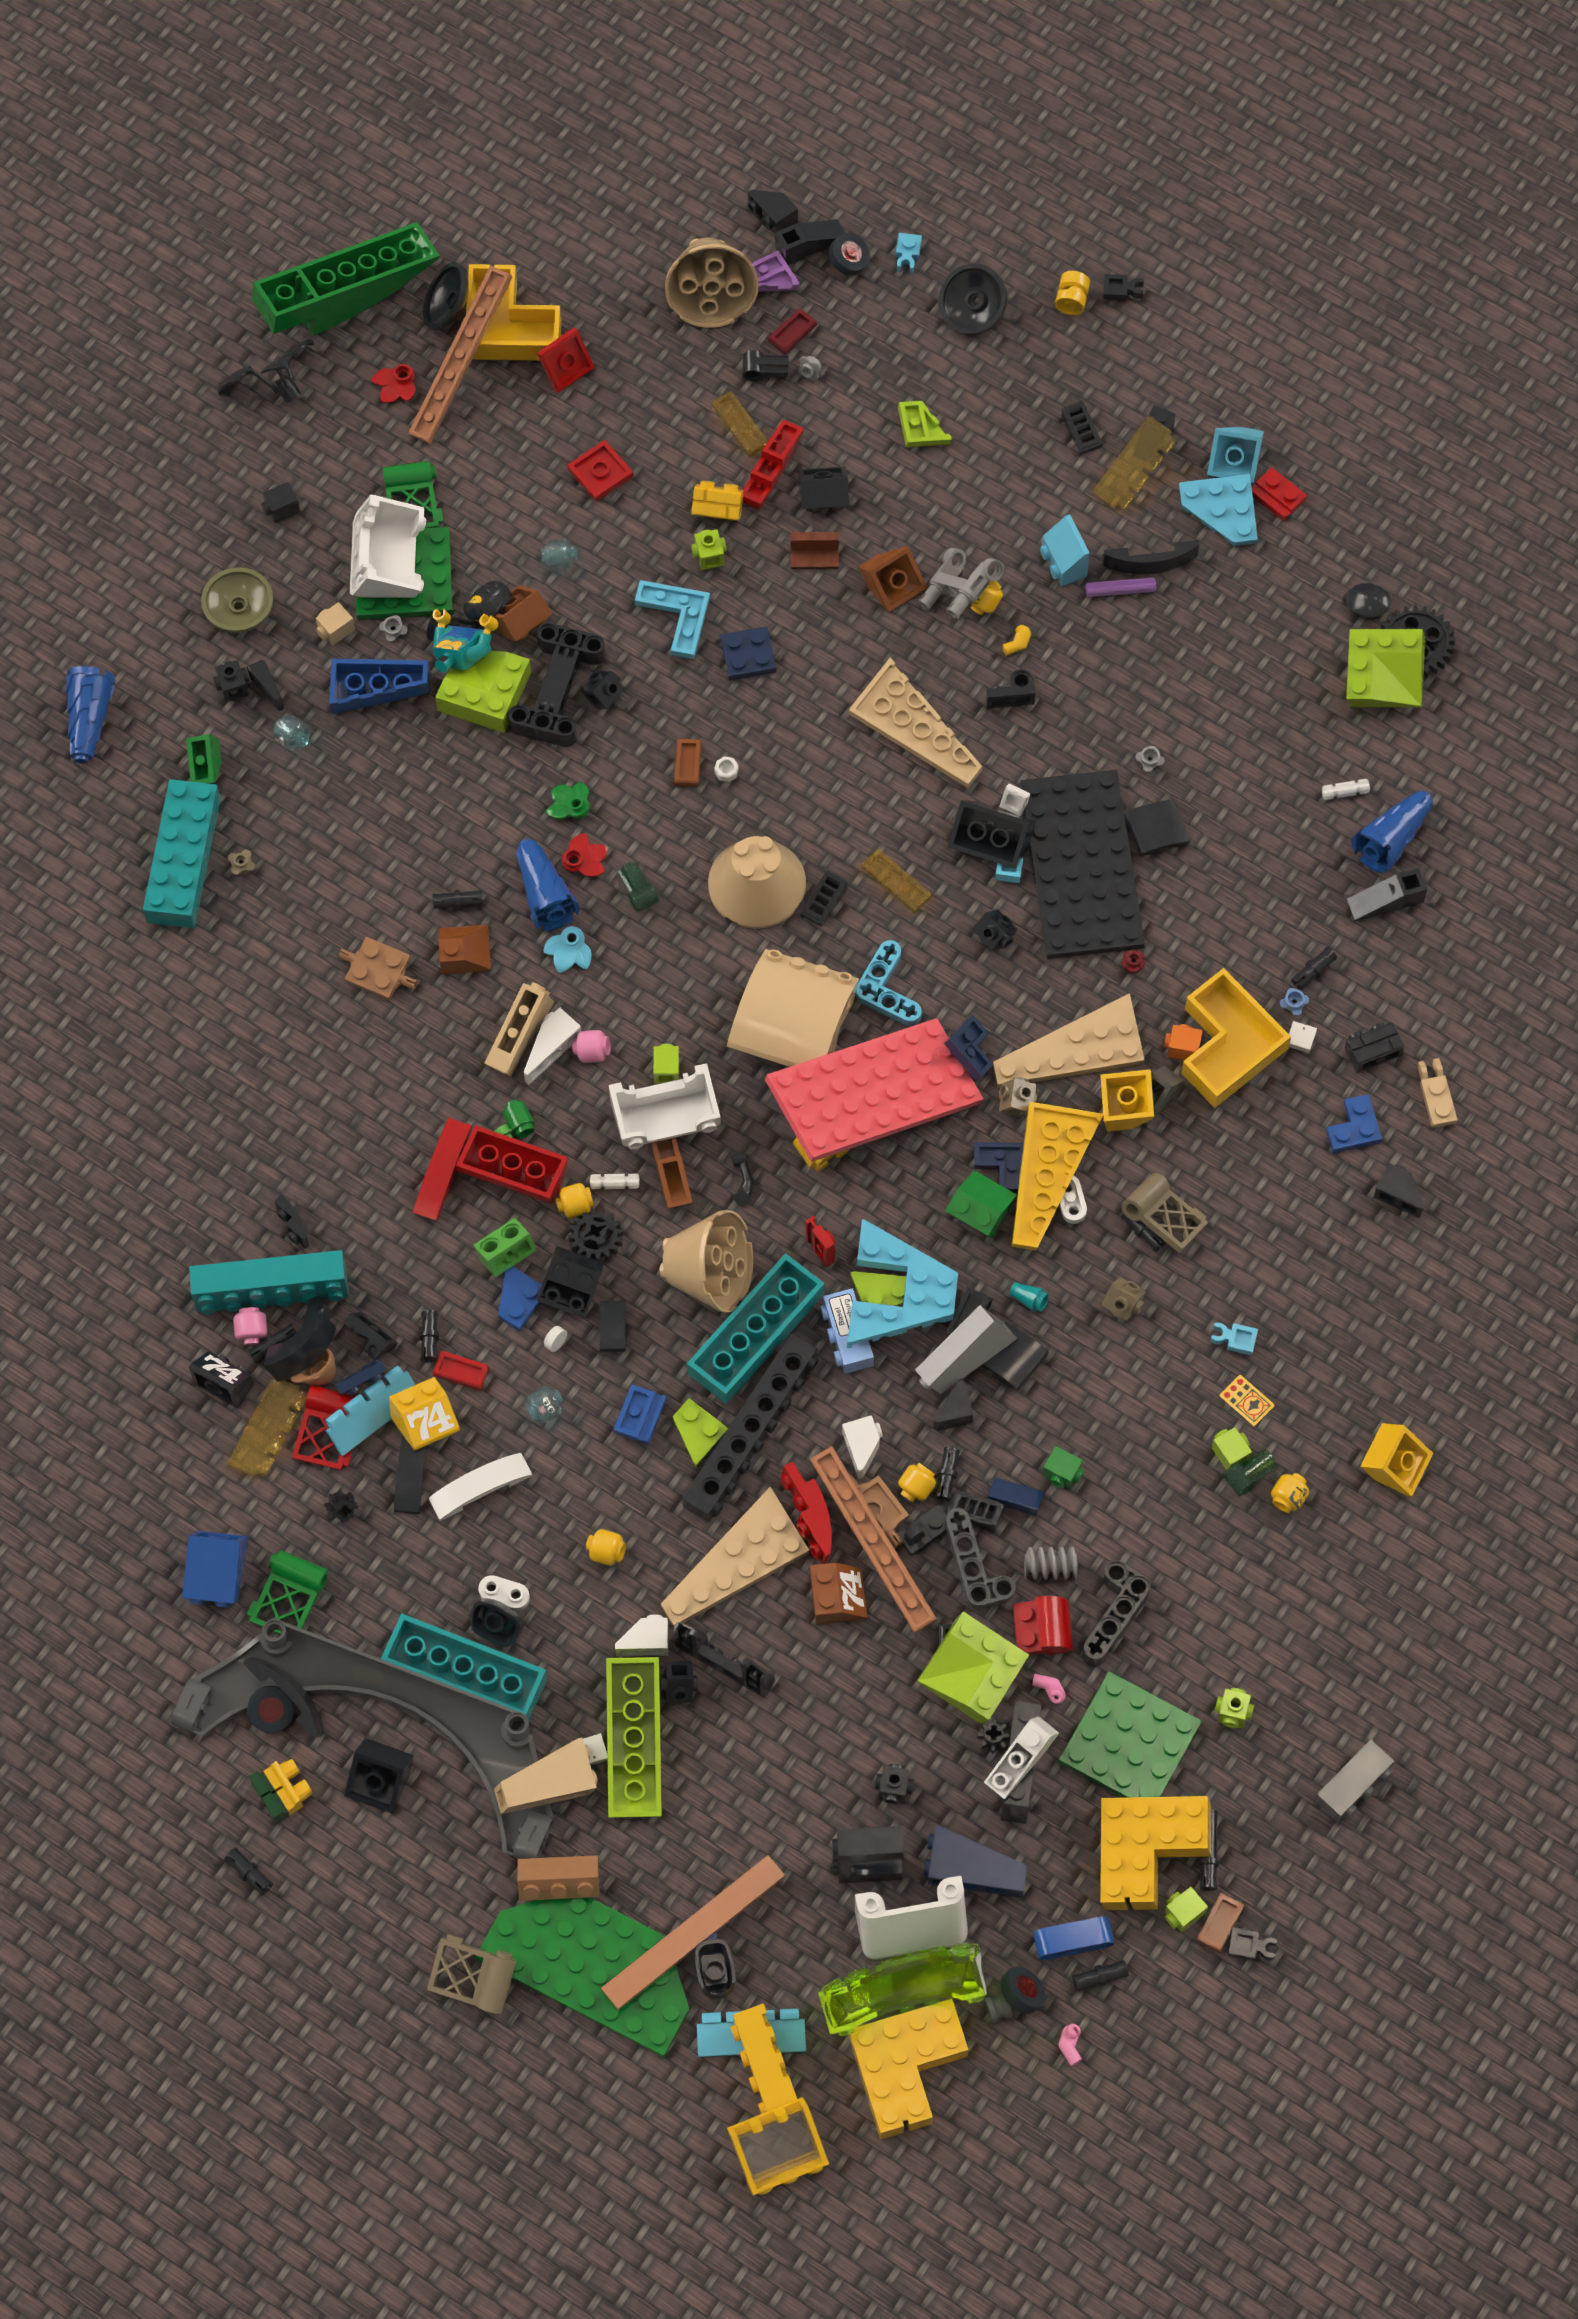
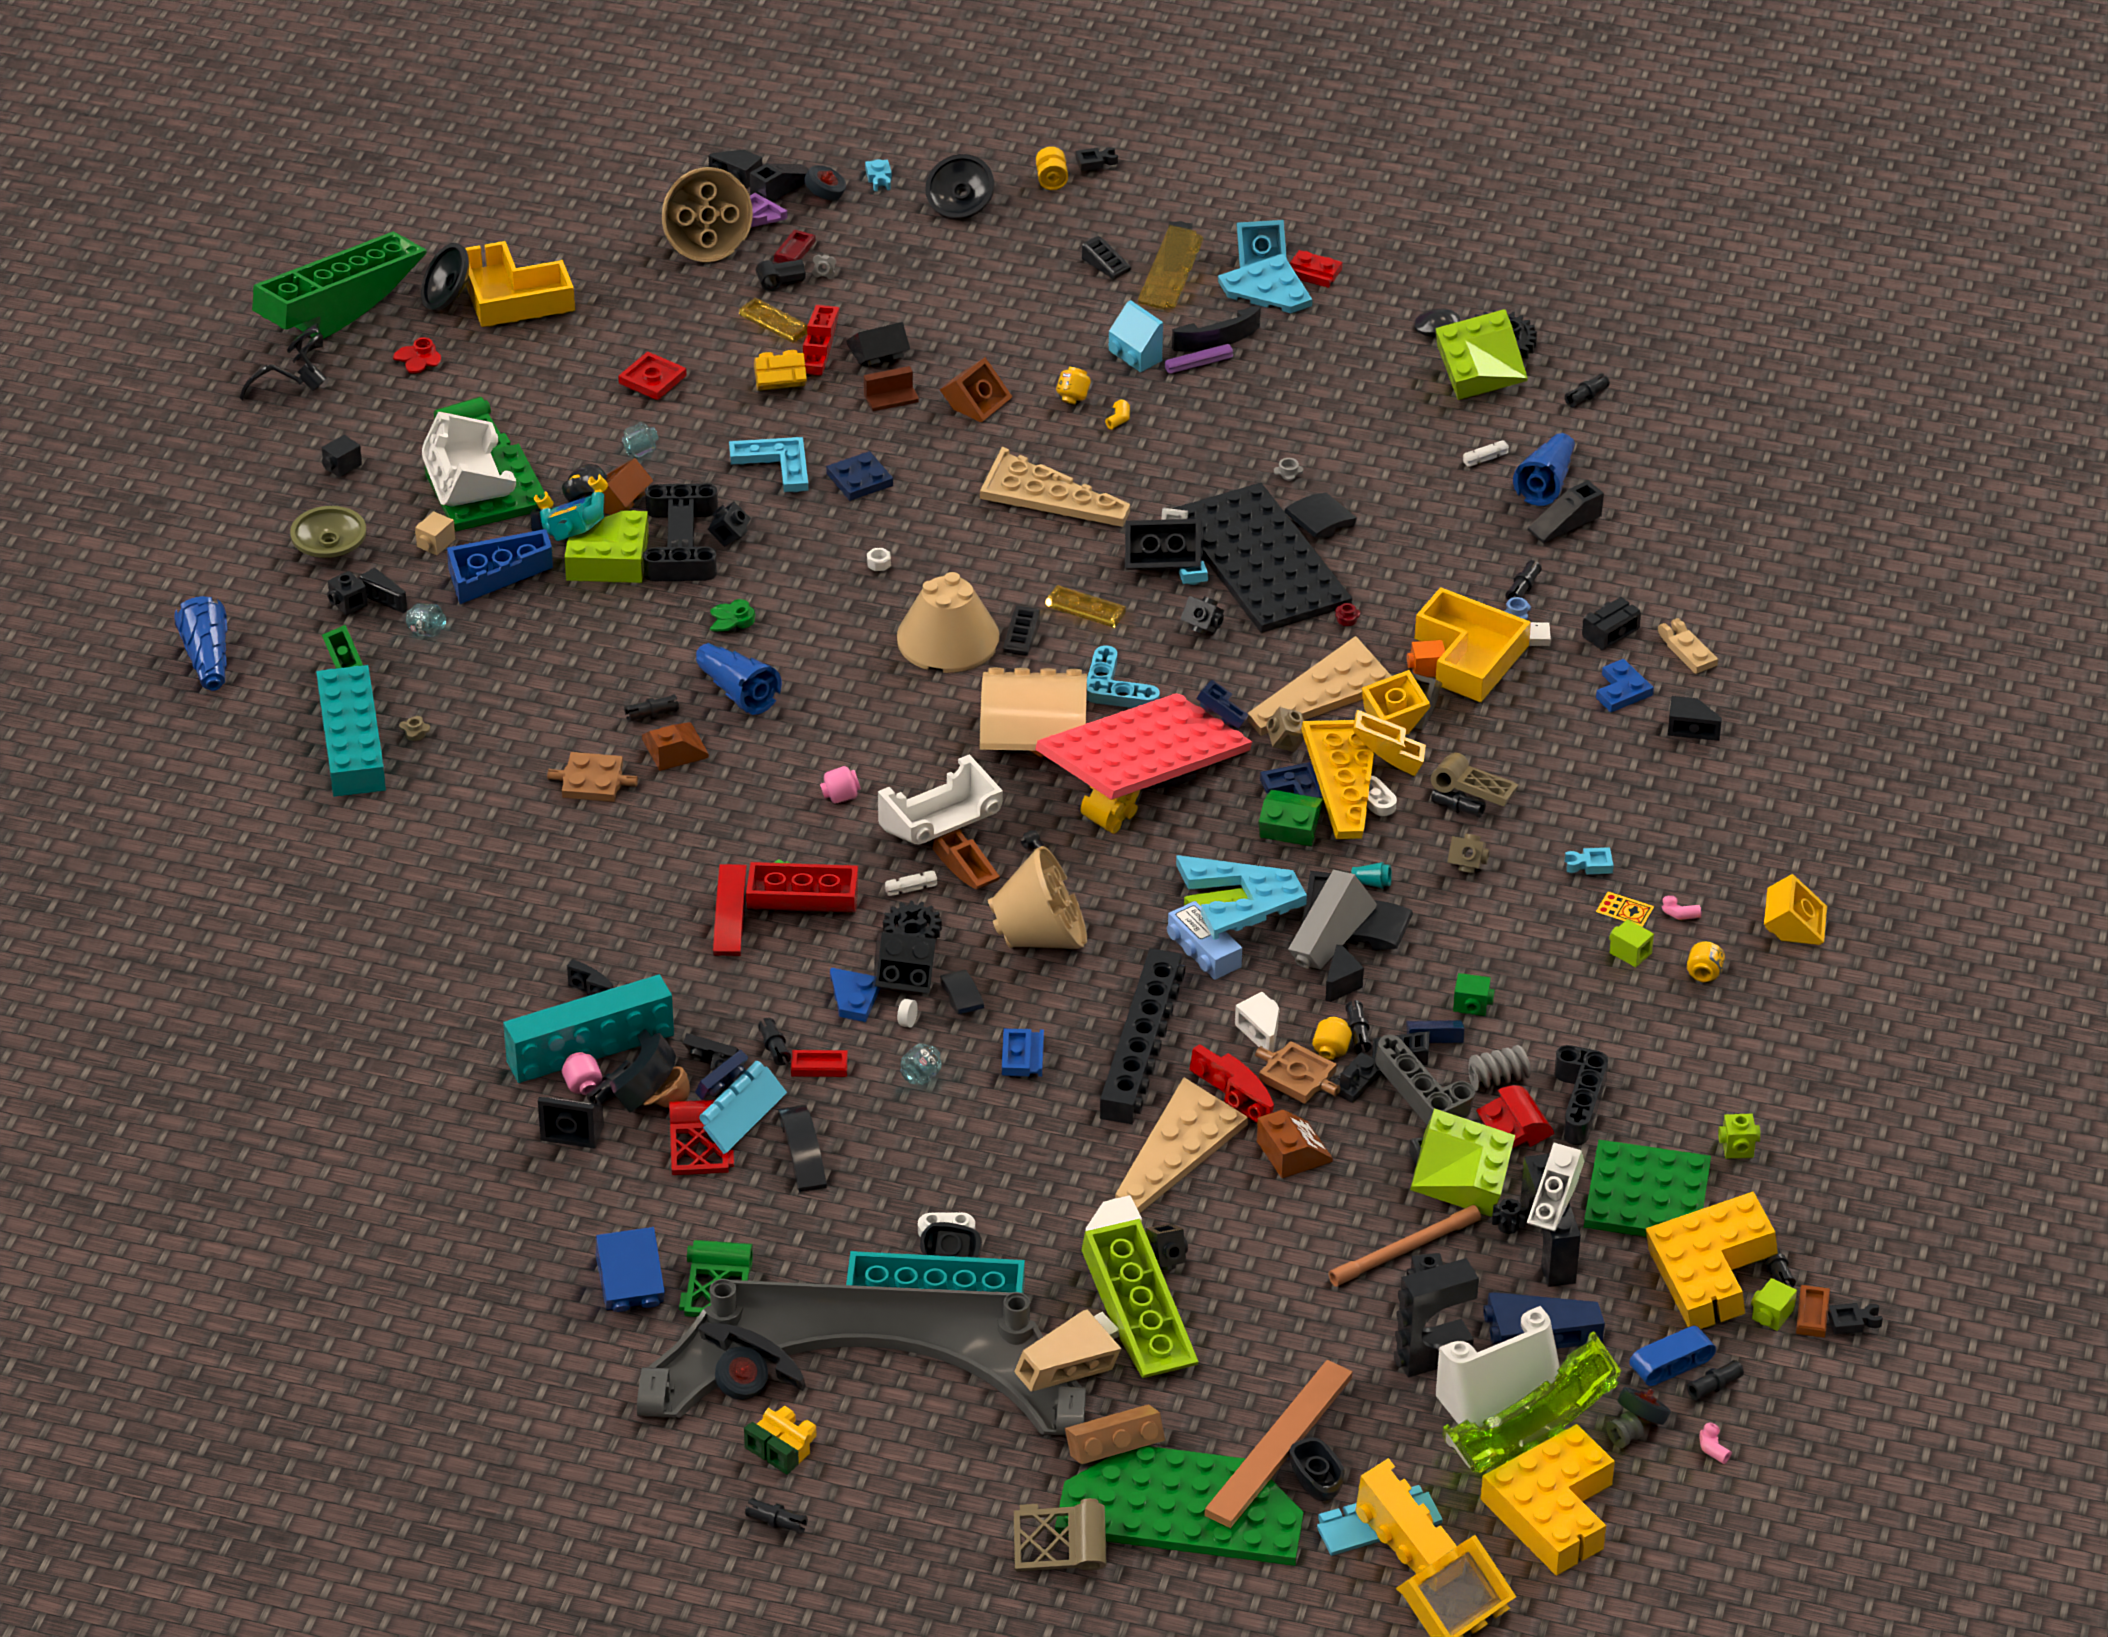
camera: 20 degrees left, 25 degrees down
clear yellow windscreen [227,1377,307,1477] -> none
black gear [324,1489,359,1523] -> none
black slope [344,1738,414,1814] -> none
light grey plate [379,615,408,642] -> none
yellow slope [389,1377,460,1451] -> none
nougat tile [408,265,513,445] -> none
white slope [429,1453,533,1521] -> none
bright green brick [473,1218,537,1278] -> none
tan slope [484,982,554,1077] -> none
green brick [502,1100,535,1139] -> none
white slope [524,1008,581,1085] -> none
red plate [537,328,595,393] -> none
medium azure plate [544,926,592,974] -> none
yellow head [555,1183,594,1219] -> none
red plate [561,833,608,877] -> none
yellow head [586,1529,626,1566] -> none
clear green piece [618,862,659,913] -> none
lime brick [653,1044,679,1084] -> none
lime wing [673,1398,728,1468] -> none
dark orange tile [674,739,702,787] -> none
black wedge [674,1622,776,1699] -> none
teal brick [687,1253,825,1405] -> none
lime brick [691,529,727,570] -> none
red plate [805,1216,836,1268] -> none
nougat tile [810,1446,937,1634] -> none
lime wing [898,401,952,447] -> none
light grey connector [917,548,1004,619] -> none
black plate [986,669,1036,709] -> none
clear green piece [1223,1448,1278,1497] -> none
brick [1315,1740,1394,1823] -> none
none -> nougat piece [1328,1205,1481,1287]
none -> yellow slope [1353,710,1426,776]
none -> black pin [1565,373,1610,407]
none -> bright pink arm [1662,896,1701,920]

